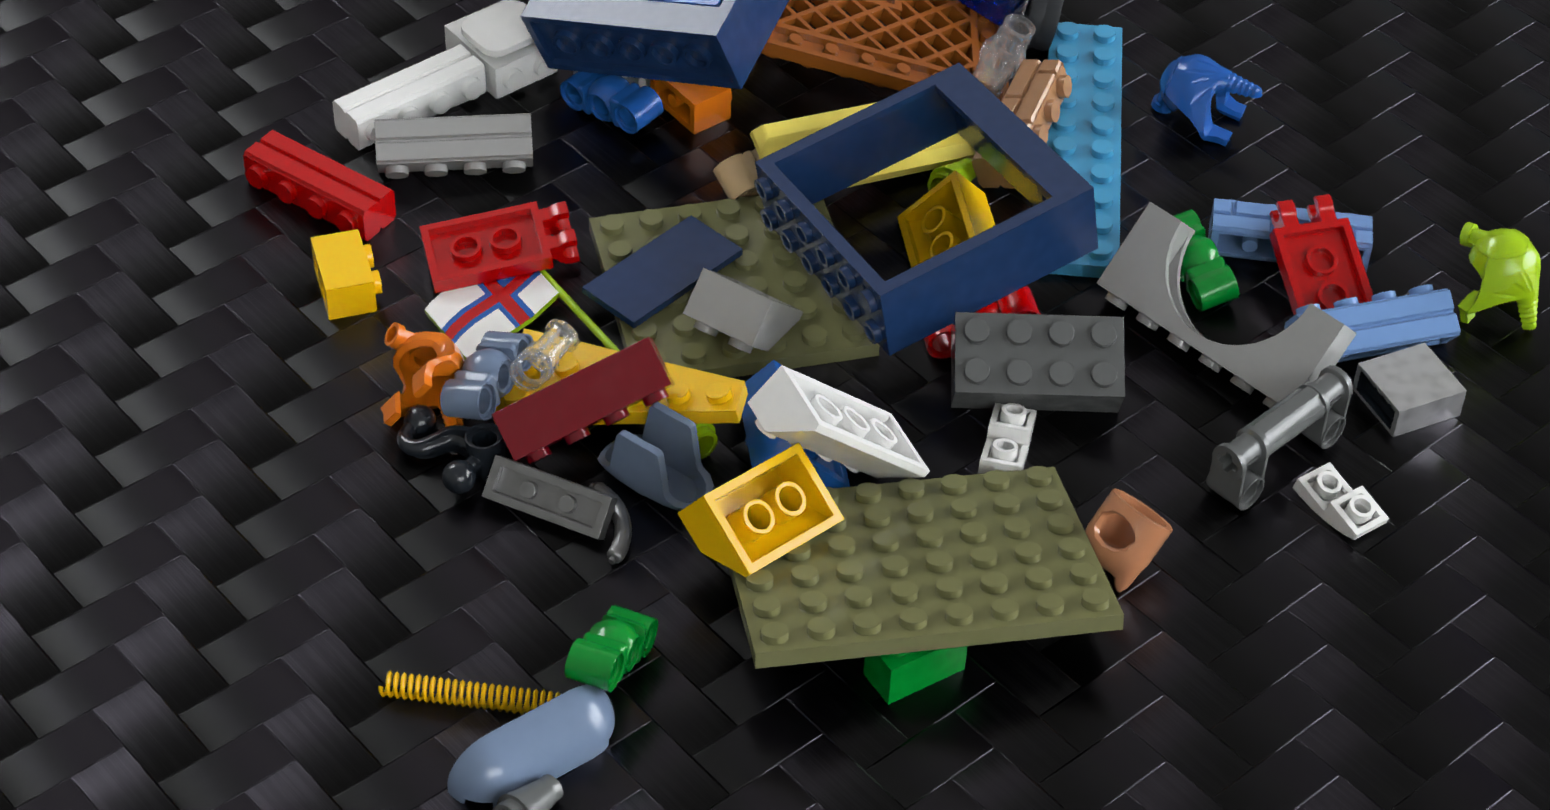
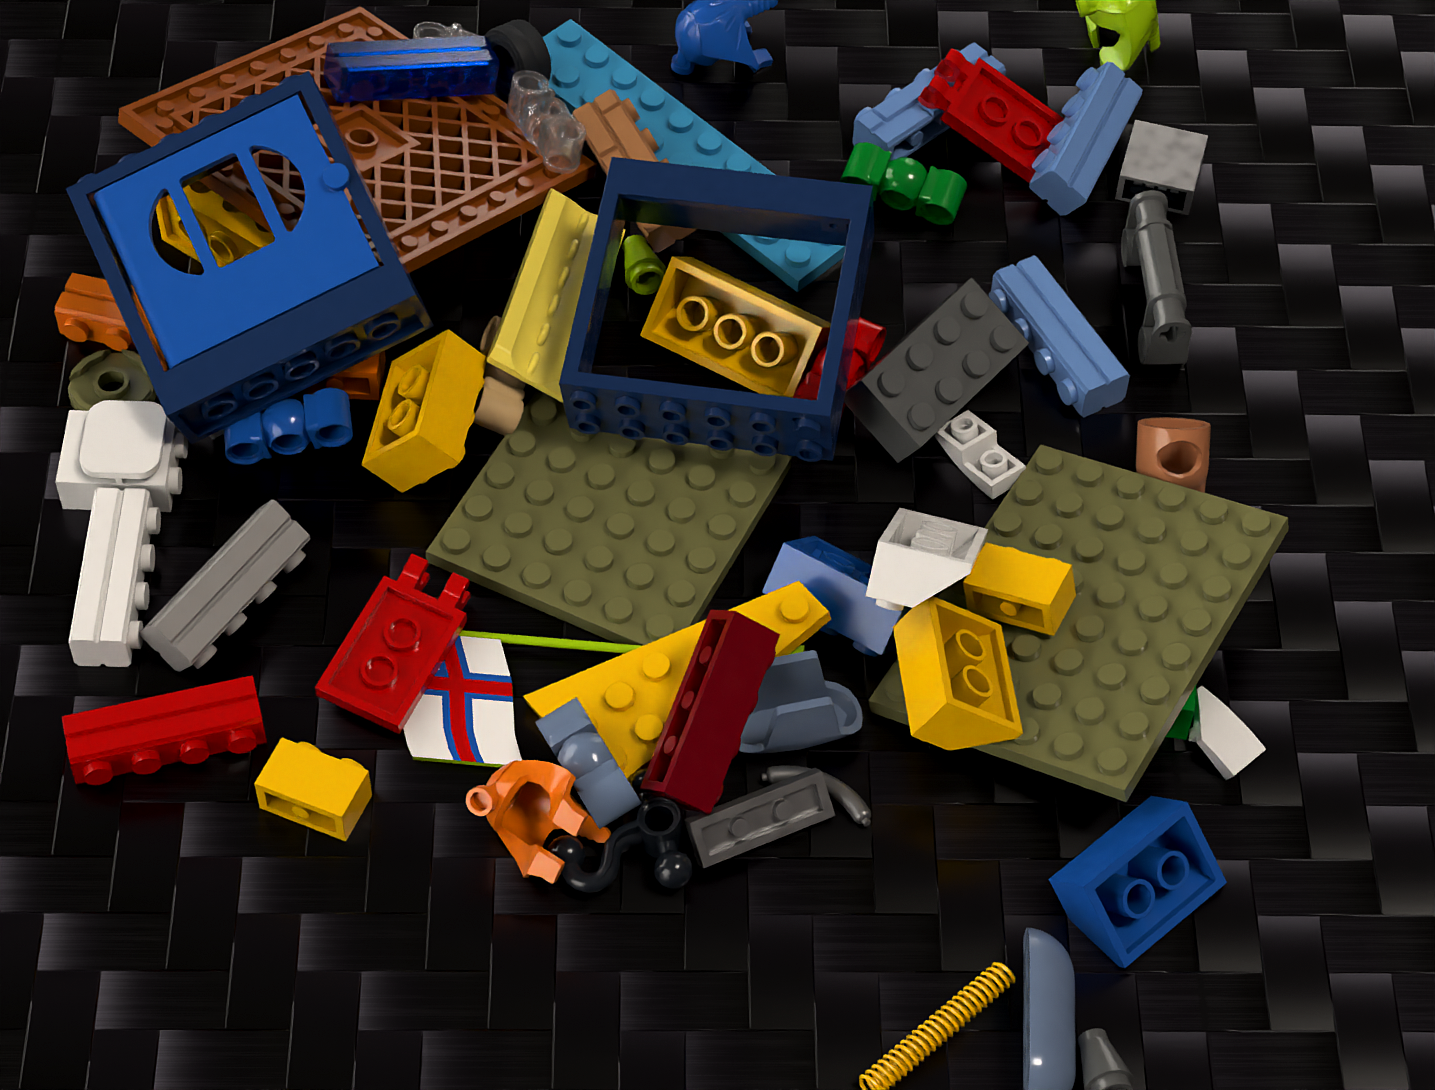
camera: 50 degrees left, 10 degrees up
clear connector [509,319,580,391] -> none
green piece [565,605,659,692] -> none
dark blue piece [582,215,743,328] -> none
light grey slope [683,268,803,354] -> none
light grey arch [1097,202,1357,408] -> none
white slope [1292,462,1389,540] -> none
none -> yellow brick [361,329,487,493]
none -> yellow brick [963,542,1076,636]
none -> medium blue brick [989,255,1130,418]
none -> blue slope [1049,796,1227,968]
none -> white slope [1189,686,1266,780]

